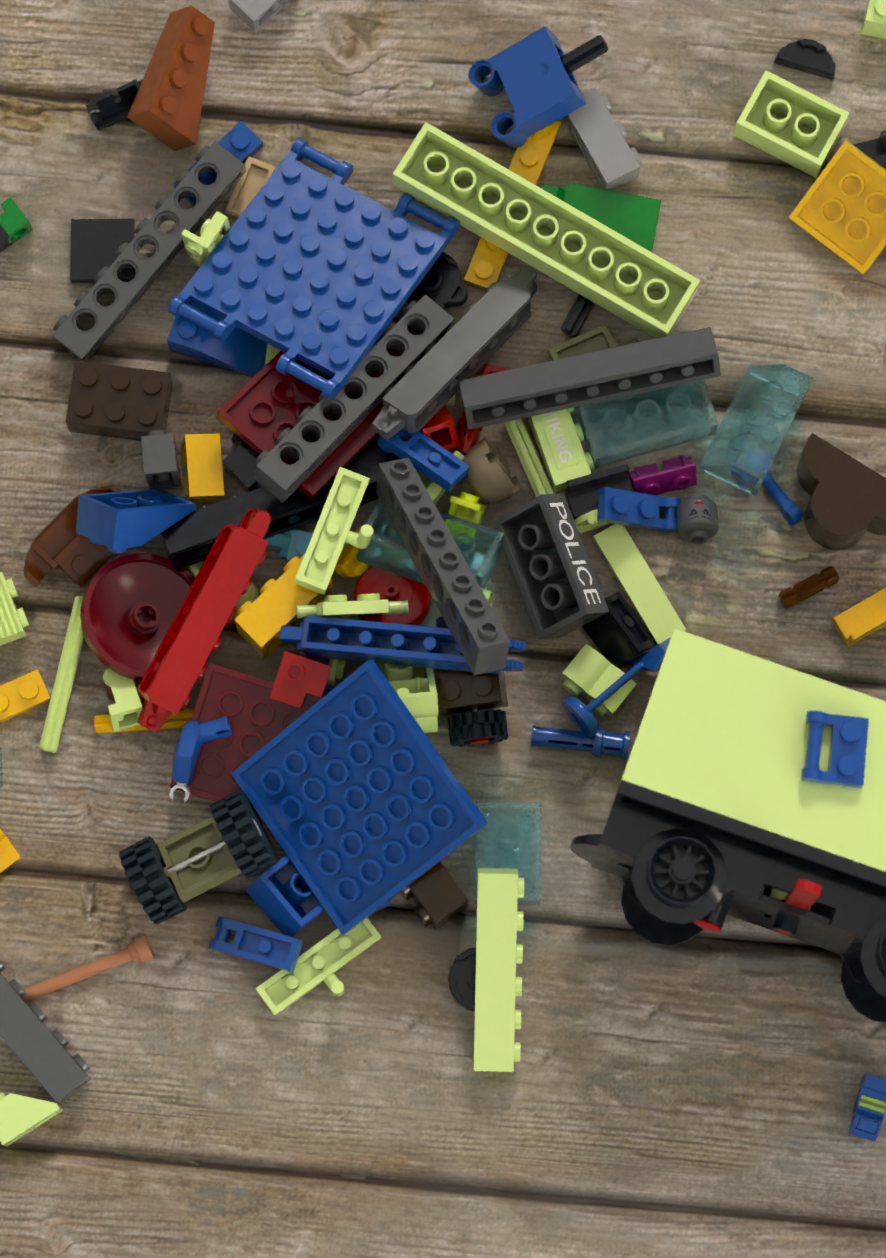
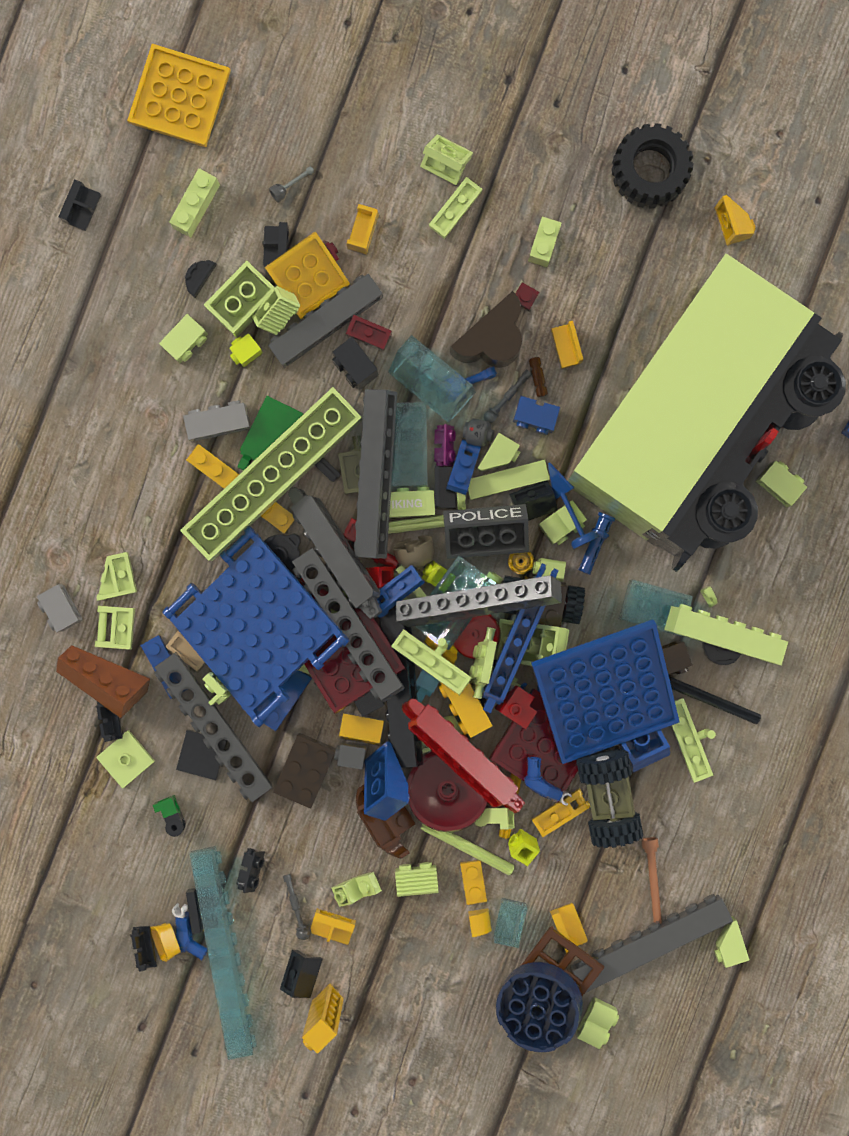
camera: 80 degrees left, 10 degrees up
blue plate [208,916,303,973] -> none
blue piece [468,26,608,148] -> none
blue plate [801,711,869,788] -> none
none -> yellowish green plate [95,606,135,649]
none -> yellowish green wing [96,552,137,601]
none -> yellowish green plate [96,730,155,789]
none -> yellowish green brick [159,314,208,364]
none -> neon yellow brick [229,333,263,367]
none -> yellowish green brick [252,286,300,335]
none -> dark grey brick [268,273,383,368]
none -> black brick [332,337,379,391]
none -> dark red panel [346,315,392,351]
none -> yellowish green slope [477,433,521,472]
none -> dark grey piece [484,369,532,423]
none -> yellow plate [508,552,534,574]
none -> neon yellow brick [508,829,540,867]
none -> blue brick [513,396,560,435]
none -> yellow plate [531,788,591,837]
none -> yellowish green brick [532,558,566,582]
none -> black axle [669,676,761,724]
none -> yellowish green tile [700,586,718,607]
none -> yellowish green brick [756,461,807,507]

